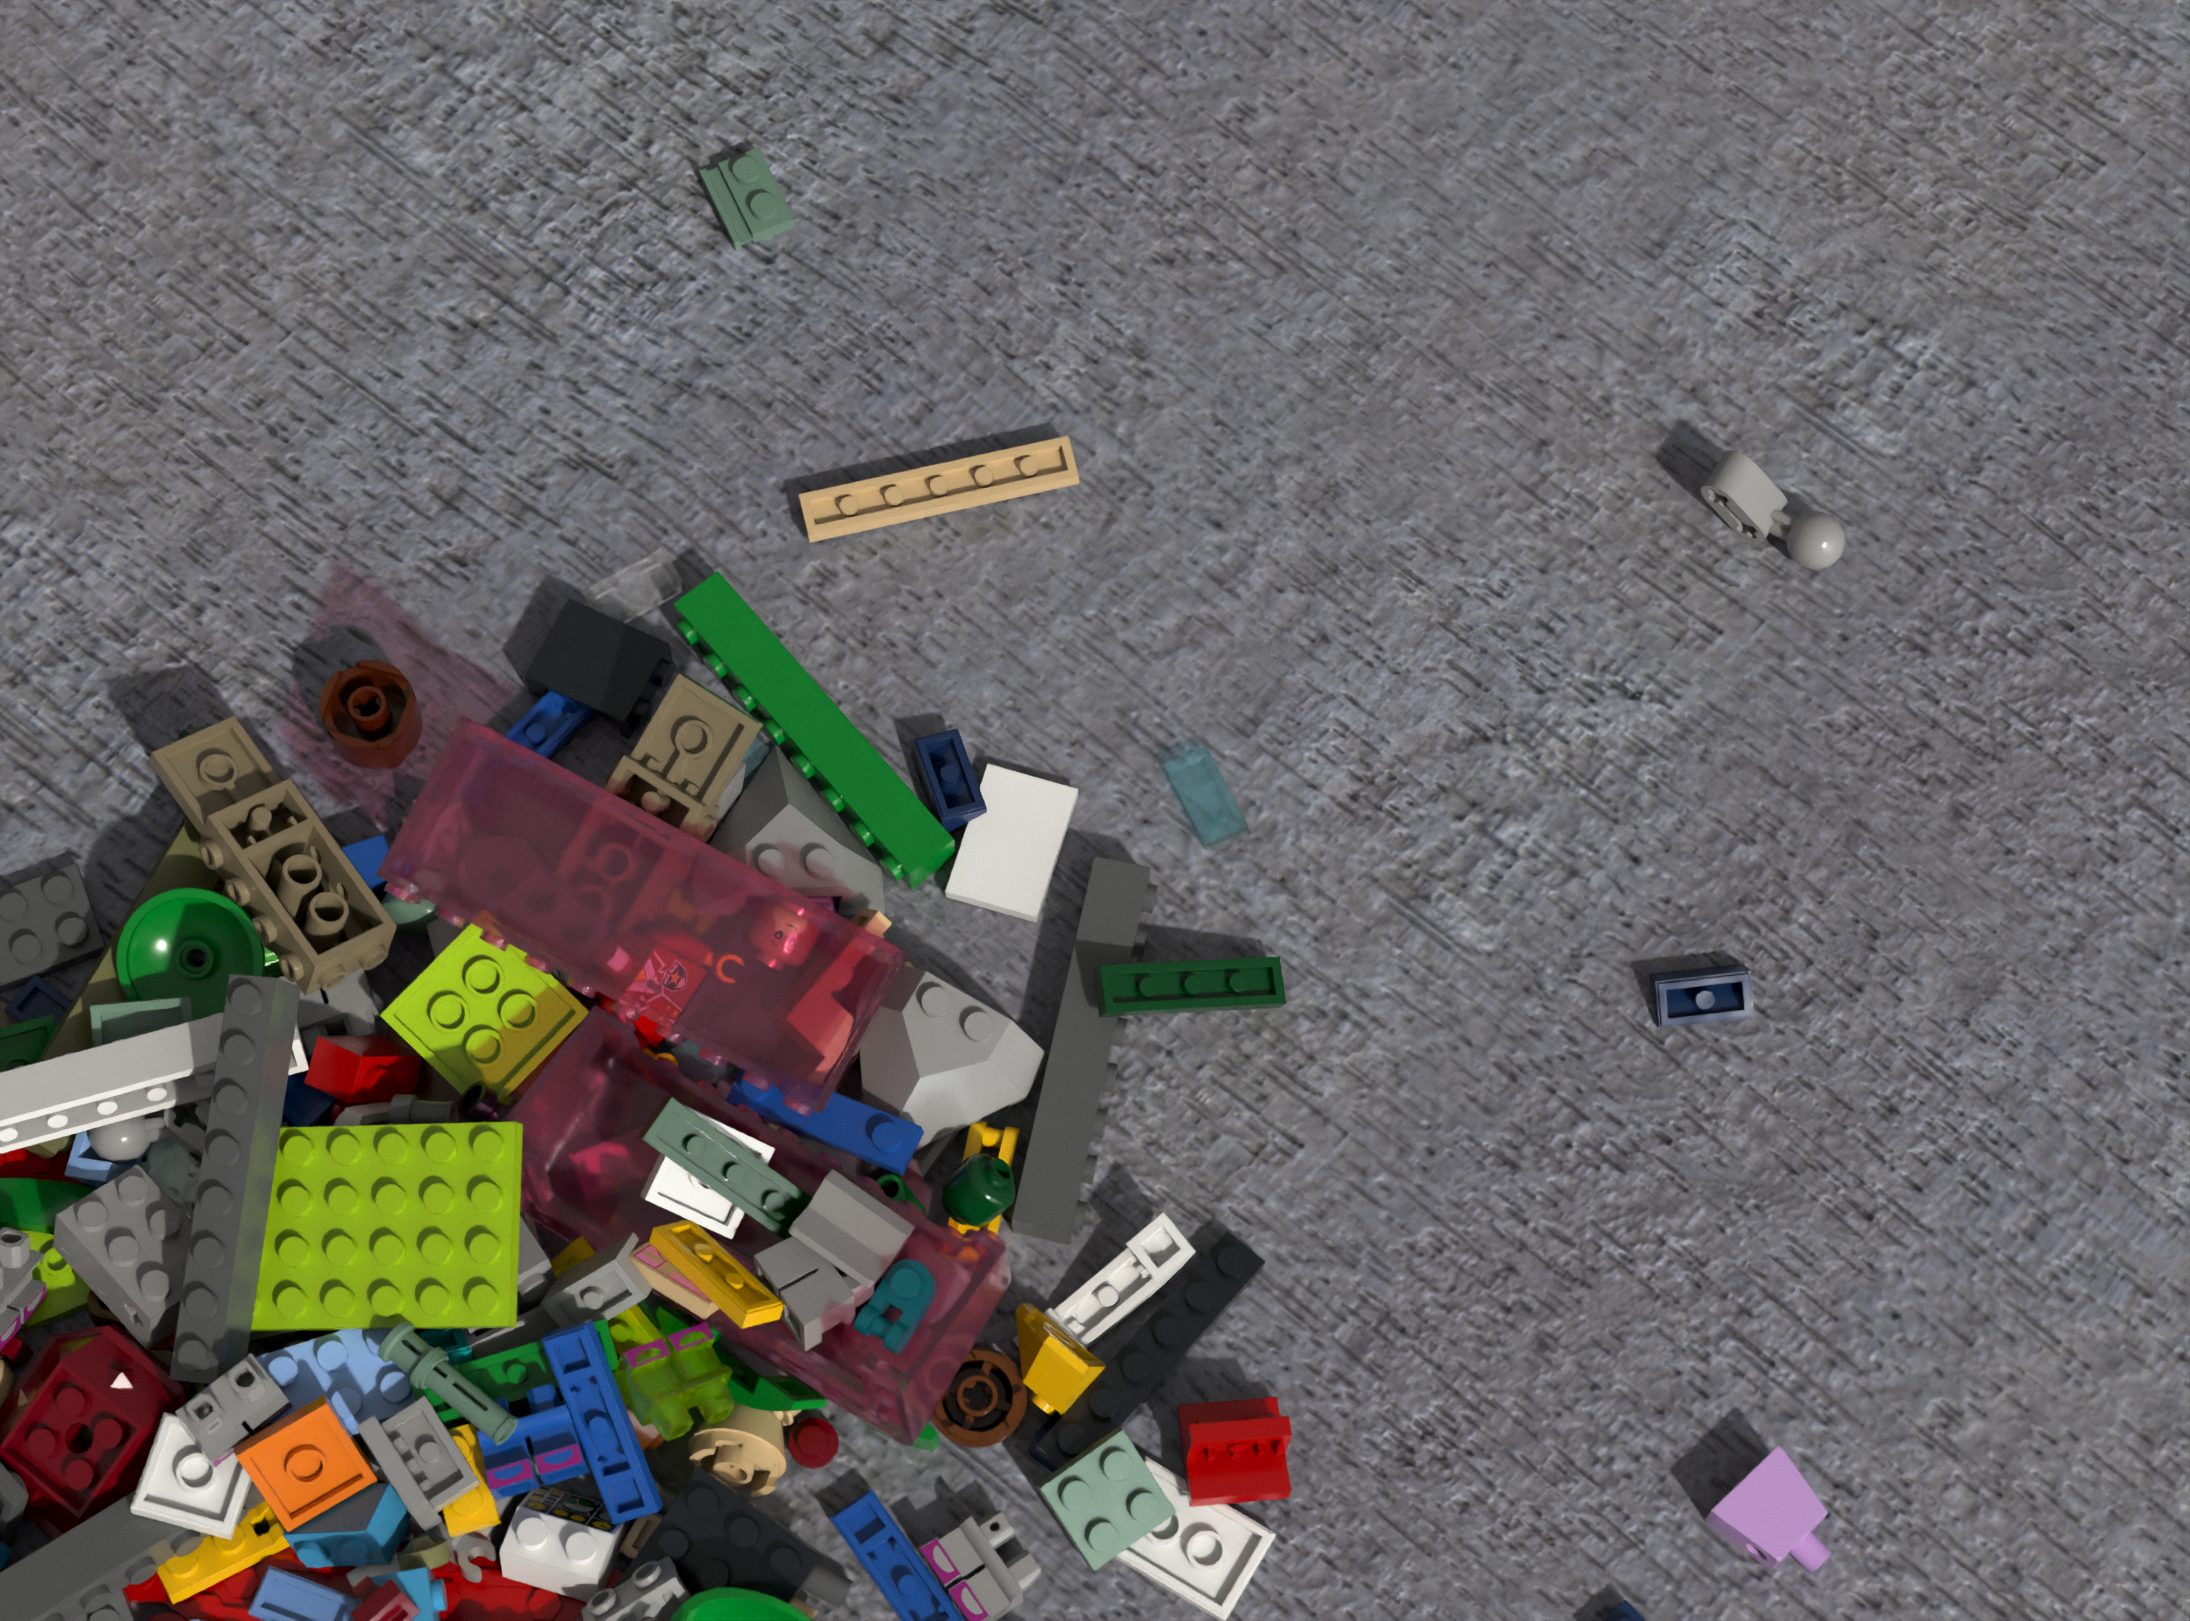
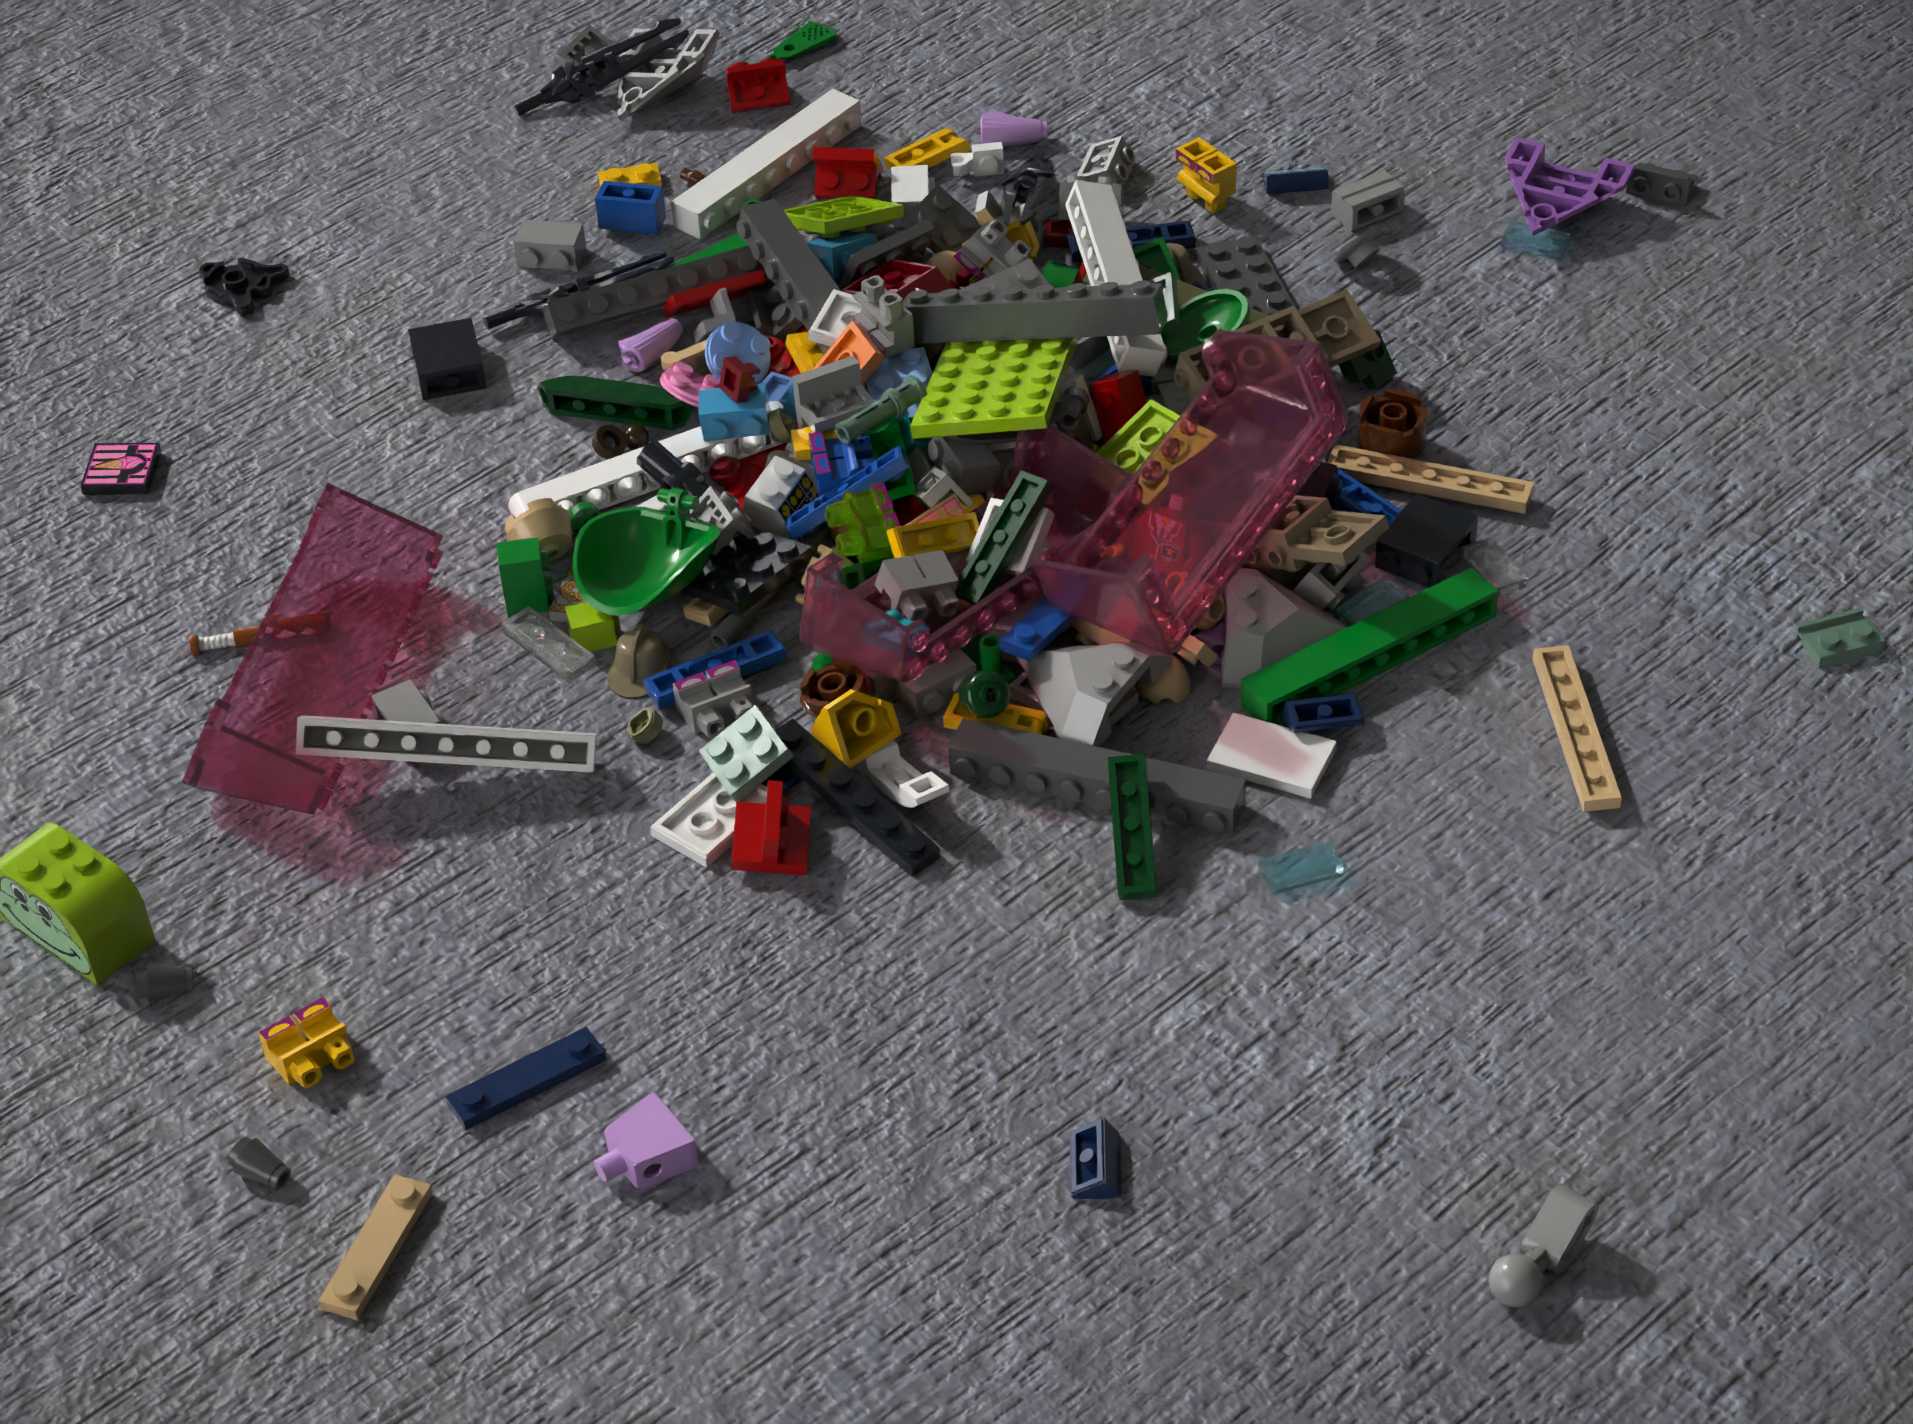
camera: 100 degrees right, 25 degrees down
light grey panel [788,1169,915,1288] -> none
none -> tan plate [1327,444,1534,514]

